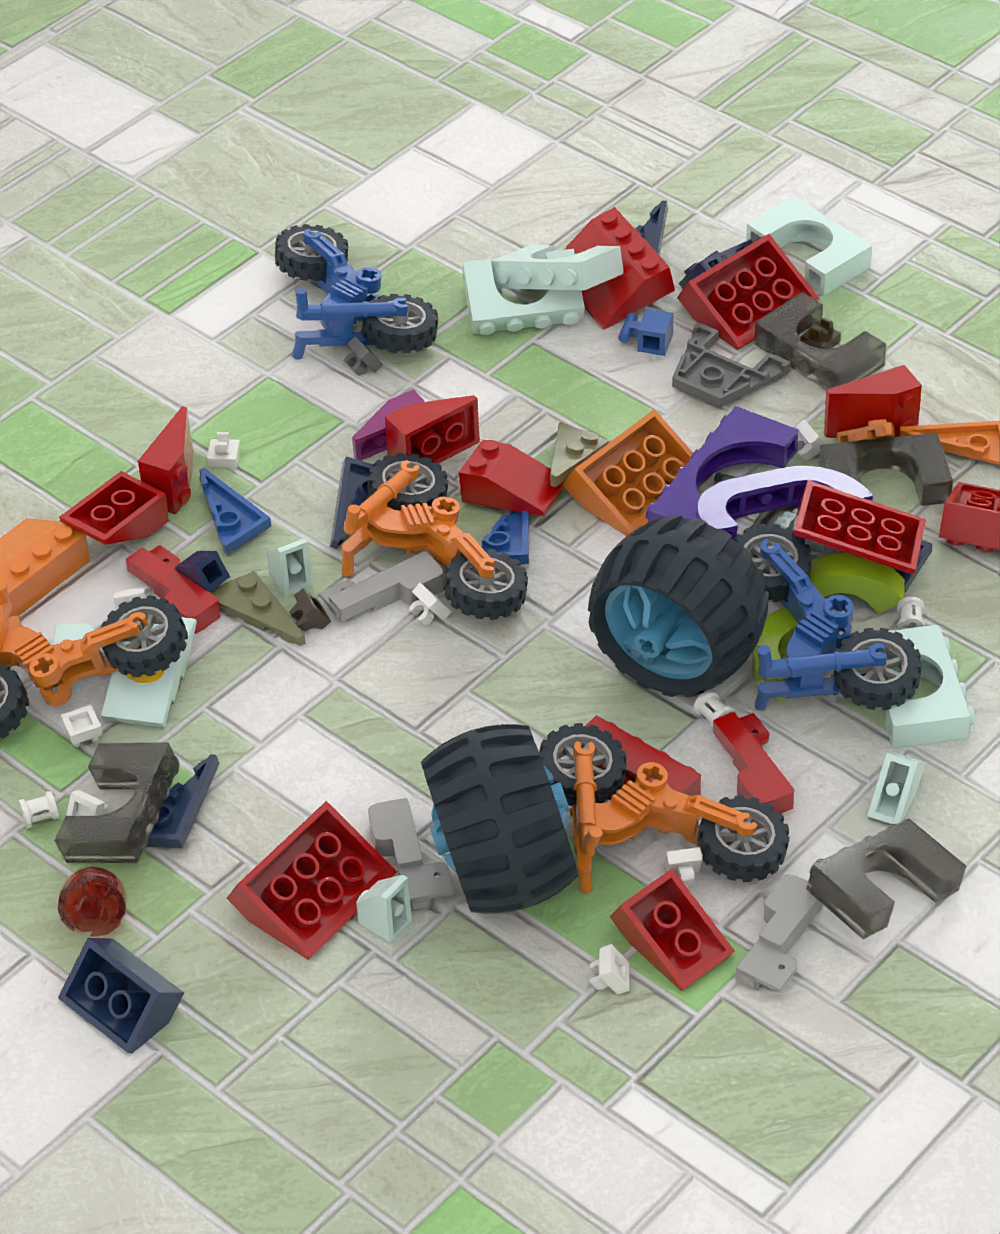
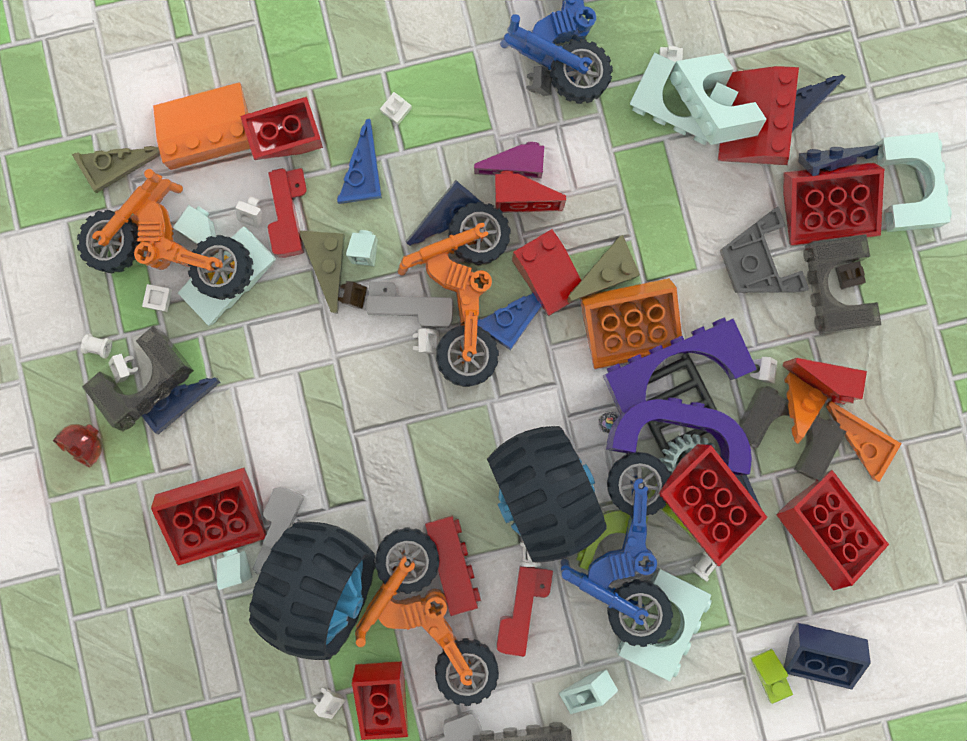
camera: 35 degrees right, 40 degrees up
dark blue slope [58,938,184,1054] -> none
red slope [138,406,193,515] -> none
dark blue brick [175,551,230,592] -> none
blue brick [618,309,674,356] -> none
white tile [664,847,702,887] -> none

